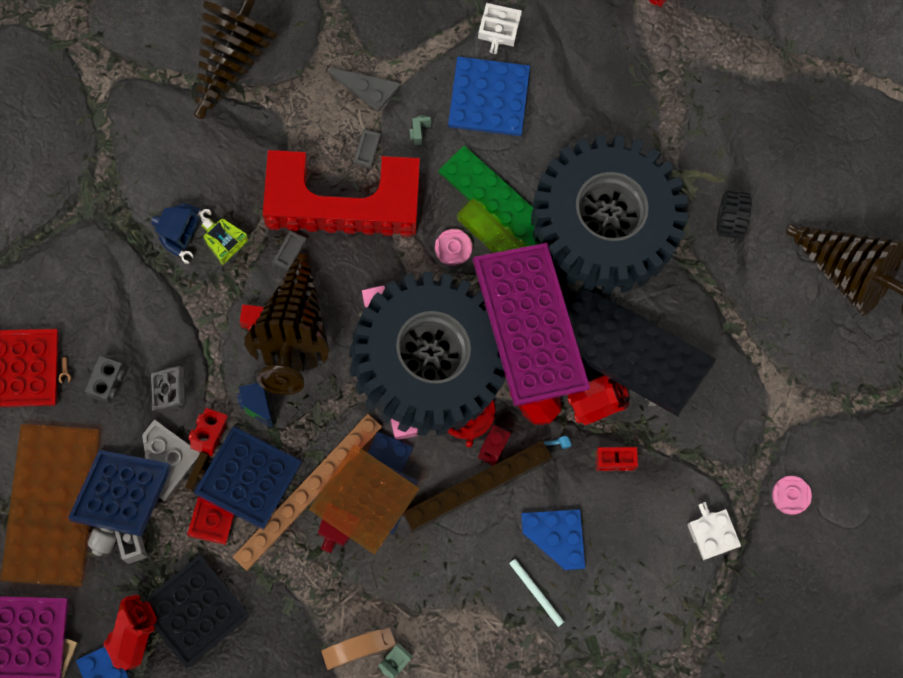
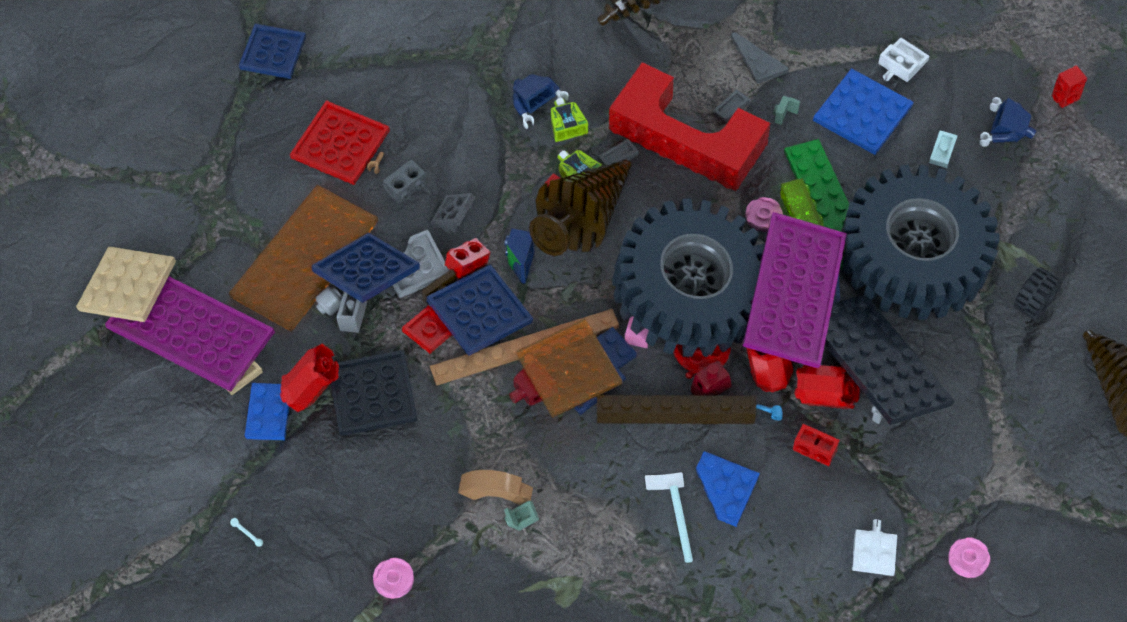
camera: 35 degrees right, 15 degrees down
none -> torso [558,150,602,178]
none -> white sticker [645,472,684,490]
none -> light aqua plate [929,130,958,168]
none -> dark blue torso [980,97,1036,147]

